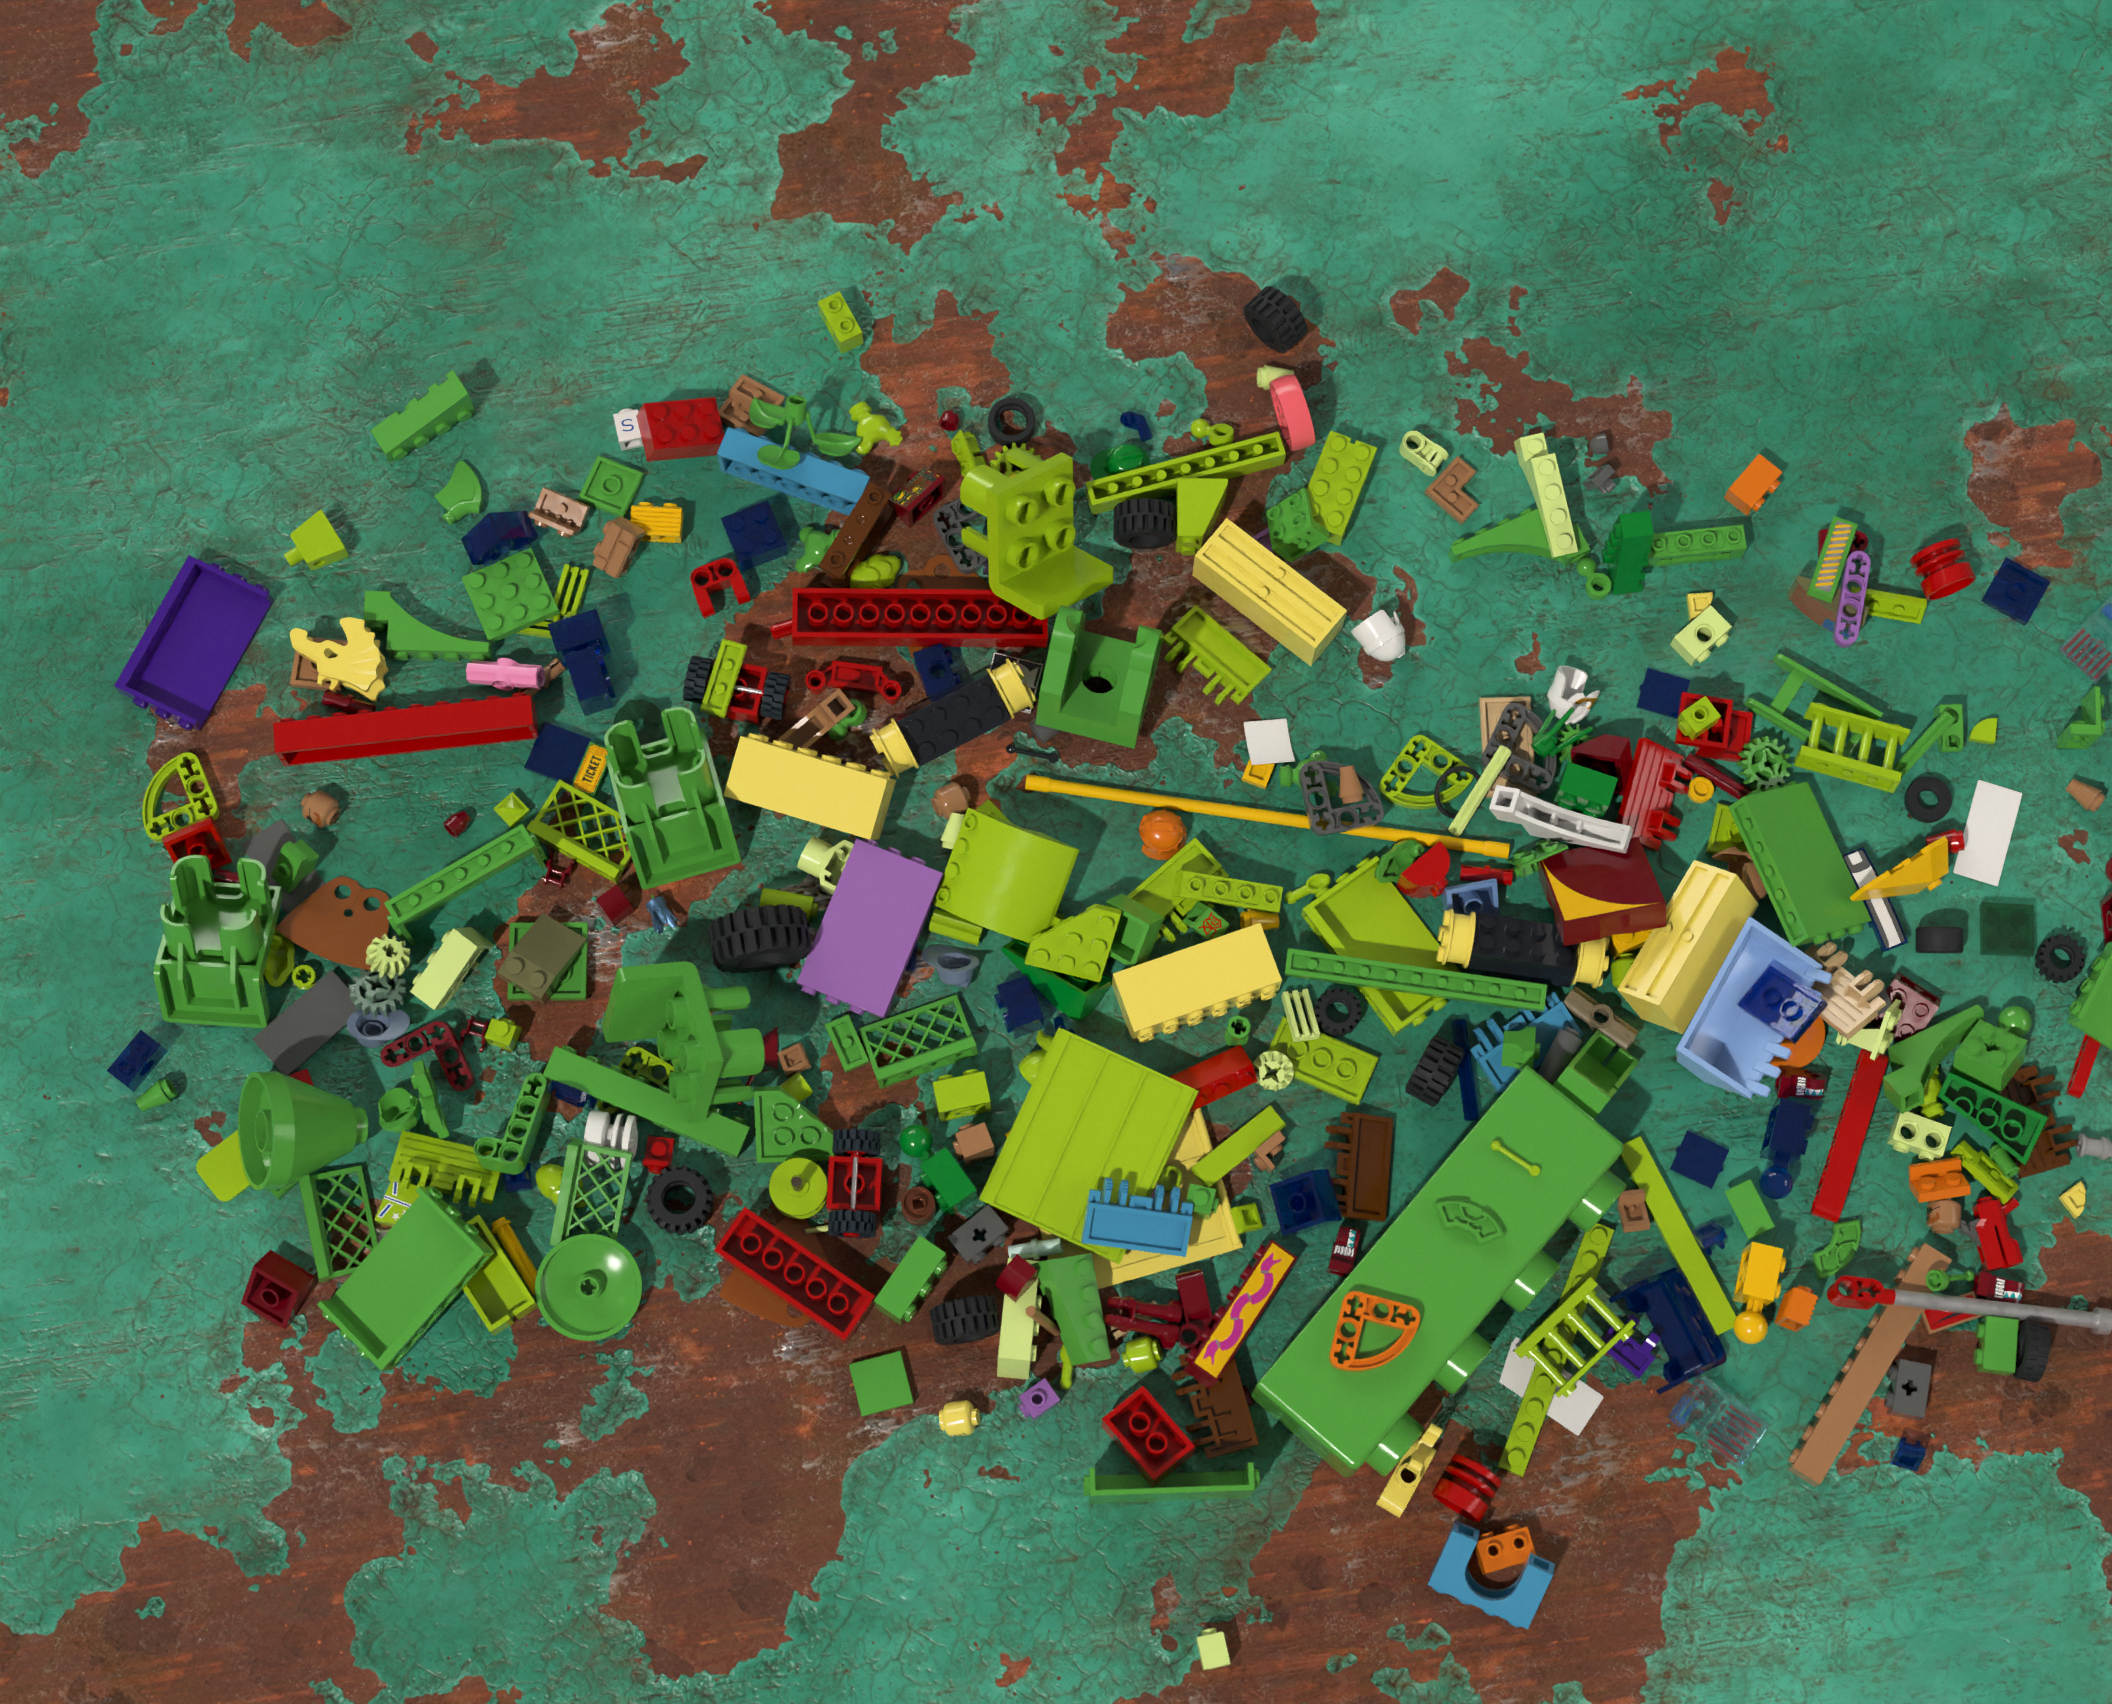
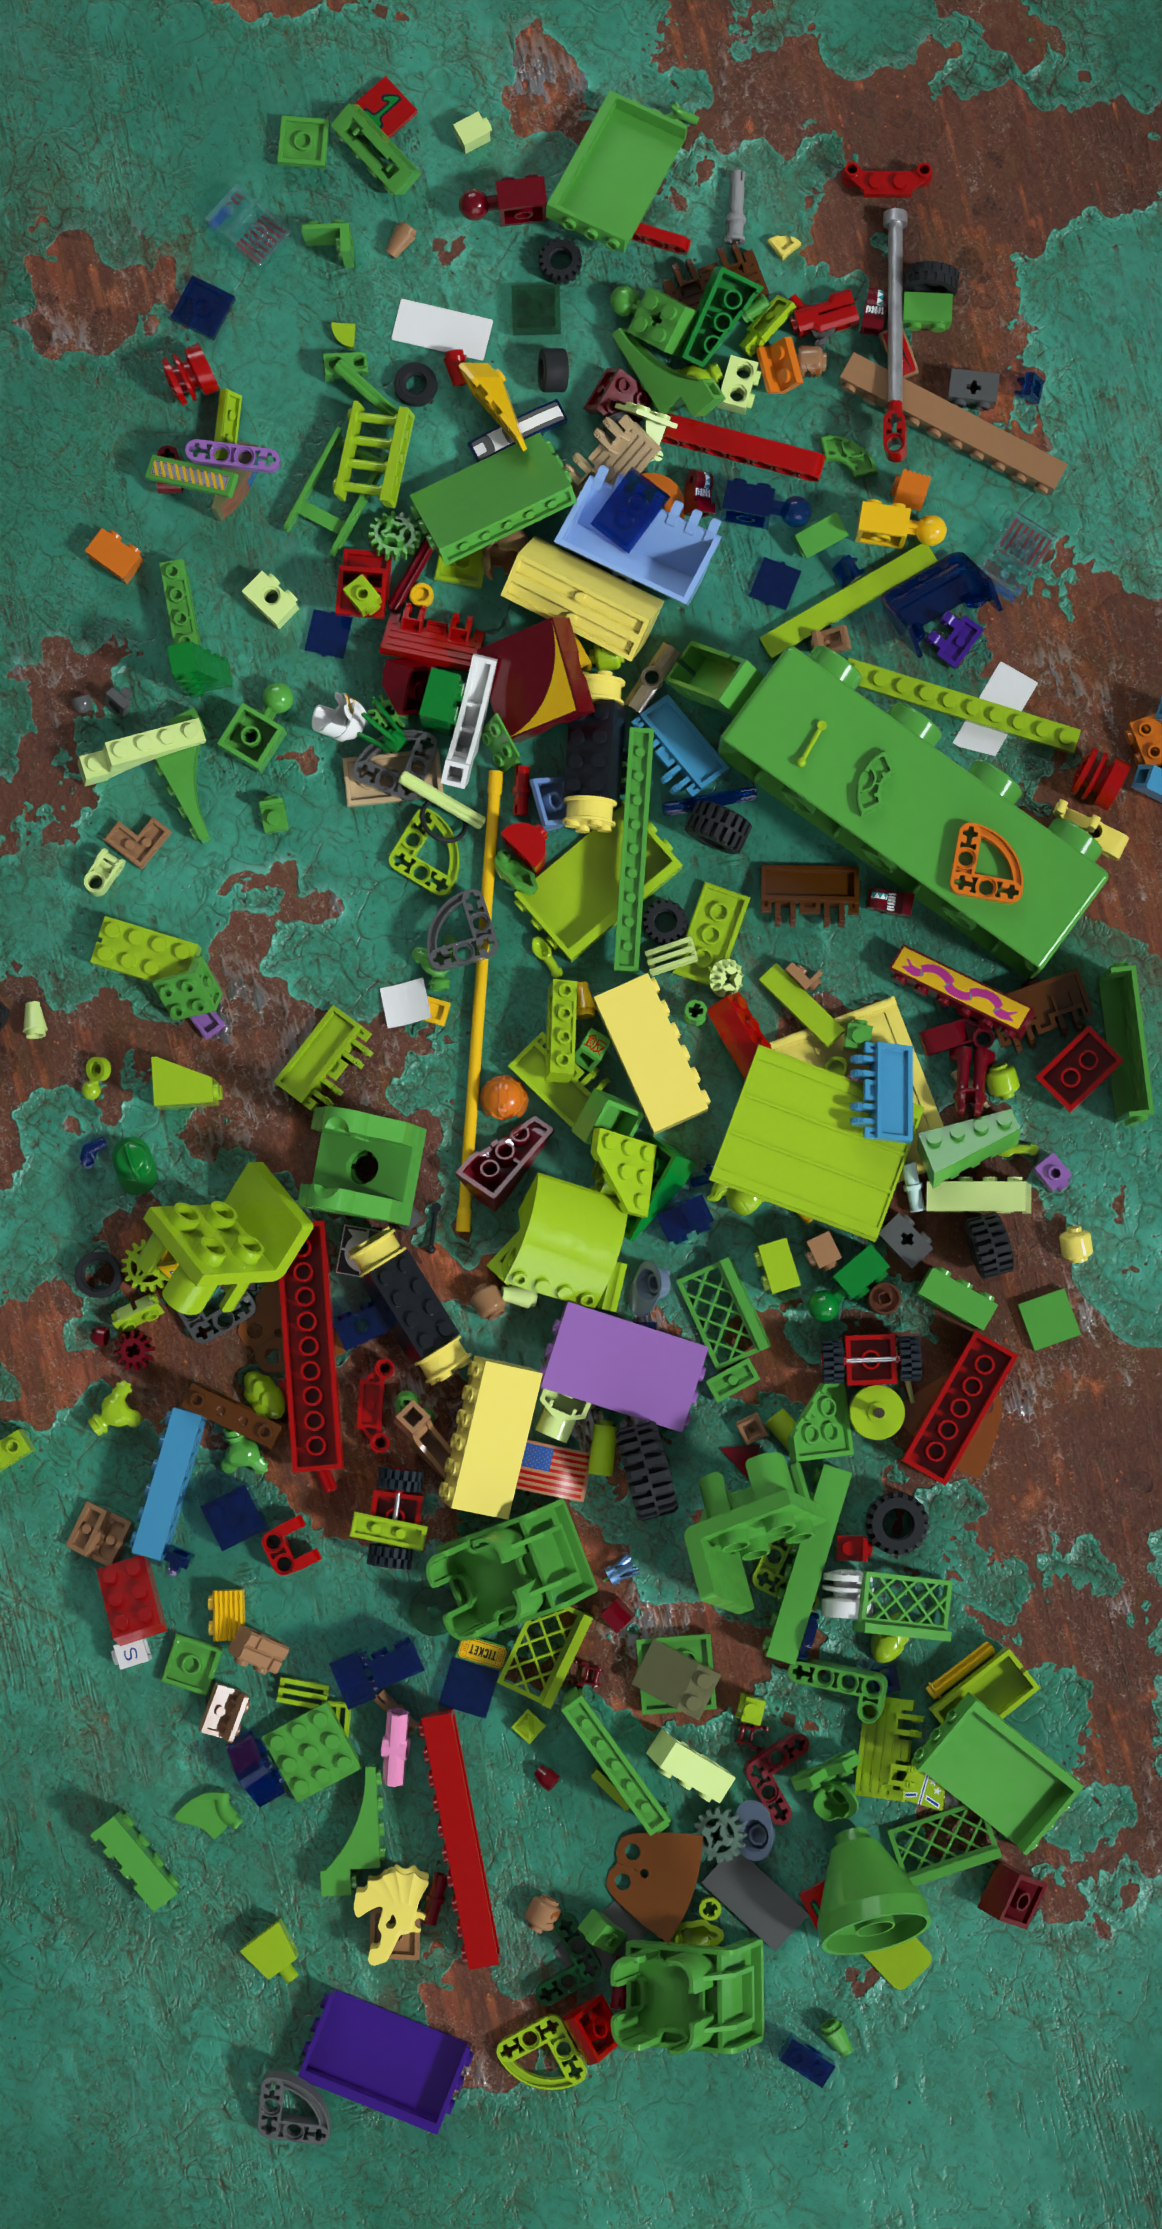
camera: 85 degrees left, 10 degrees up
yellowish green gear [366,934,410,979] -> none
bright green dish [535,1234,642,1341] -> none
bright green plant [749,395,862,470] -> none
dark red slope [888,467,946,528] -> none
dark red brick [996,1254,1037,1303] -> none
medium nougat bar [1025,1306,1061,1336] -> none
lime brick [1085,431,1286,515] -> none
black tyre [1113,498,1177,549] -> none
light yellow brick [1192,518,1347,666] -> none
lime tile [1230,1203,1263,1234] -> none
coral piece [1269,374,1315,451] -> none
clear blue brick [1269,1169,1342,1236] -> none
medium nougat cone [1339,765,1365,804] -> none
white helmet [1351,610,1405,661] -> none
bright green brick [1501,1026,1540,1071] -> none
lime fence [1512,1277,1636,1398] -> none
dark grey brick [1537,1027,1583,1085] -> none
bright green plate [1576,557,1611,600] -> none
light yellow tile [1686,592,1713,621] -> none
bright green hinge [1926,1269,1975,1291] -> none
none -> dark red gear [113,1330,156,1372]
none -> clear blue tile [164,1545,195,1577]
none -> bright green brick [217,682,294,774]
none -> dark grey beam [257,2069,331,2145]
none -> bright green bracket [258,795,289,834]
none -> dark red wedge [455,1116,555,1212]
none -> slope [516,1439,590,1502]
none -> dark green beam [535,1912,602,2006]

